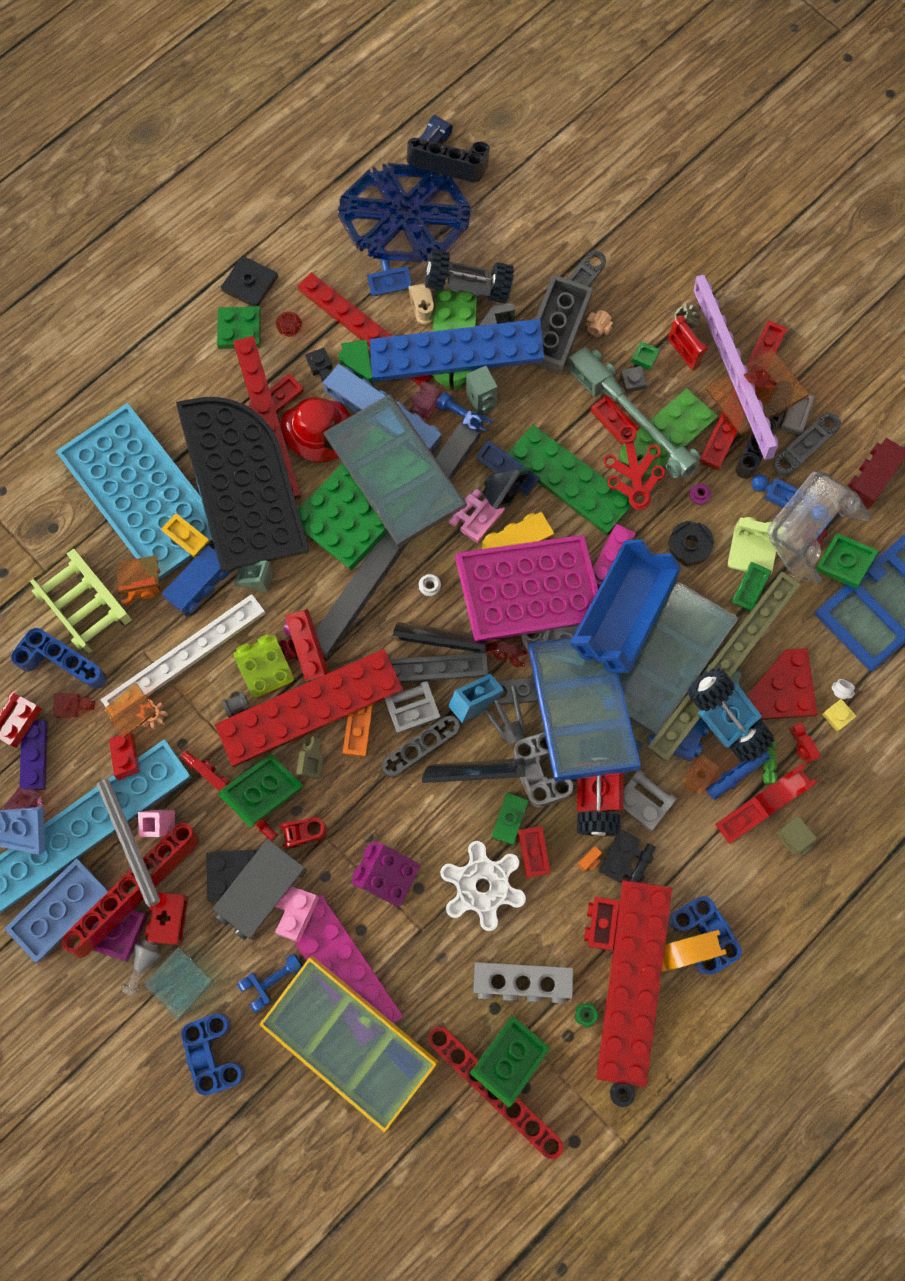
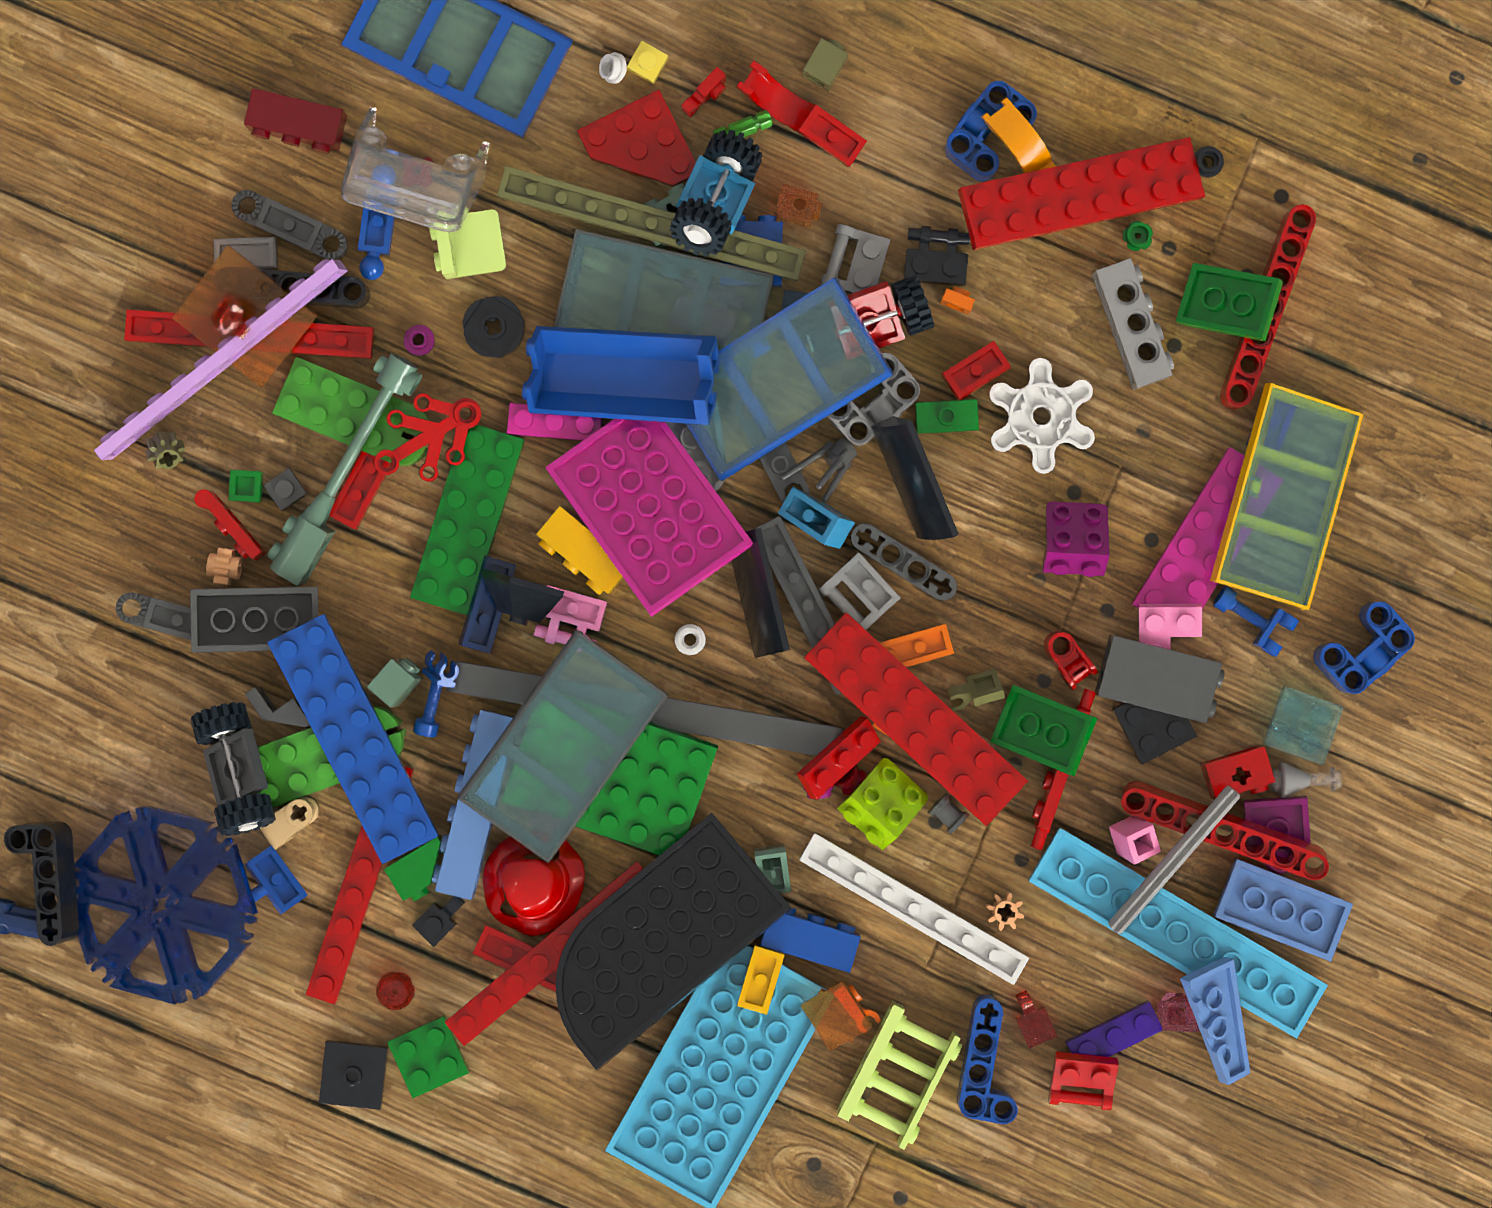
camera: 110 degrees left, 15 degrees up
clear orange piece [104,683,156,738] -> none
red plate [109,731,140,781] -> none
clear pink brick [411,381,441,420] -> none
clear red plate [485,641,527,668] -> none
red brick [584,897,619,951] -> none
red plate [668,315,708,370] -> none
blue pin [705,752,770,801] -> none
green plate [731,562,772,612] -> none
green plate [816,533,879,589] -> none
none -> red plate [194,489,267,561]

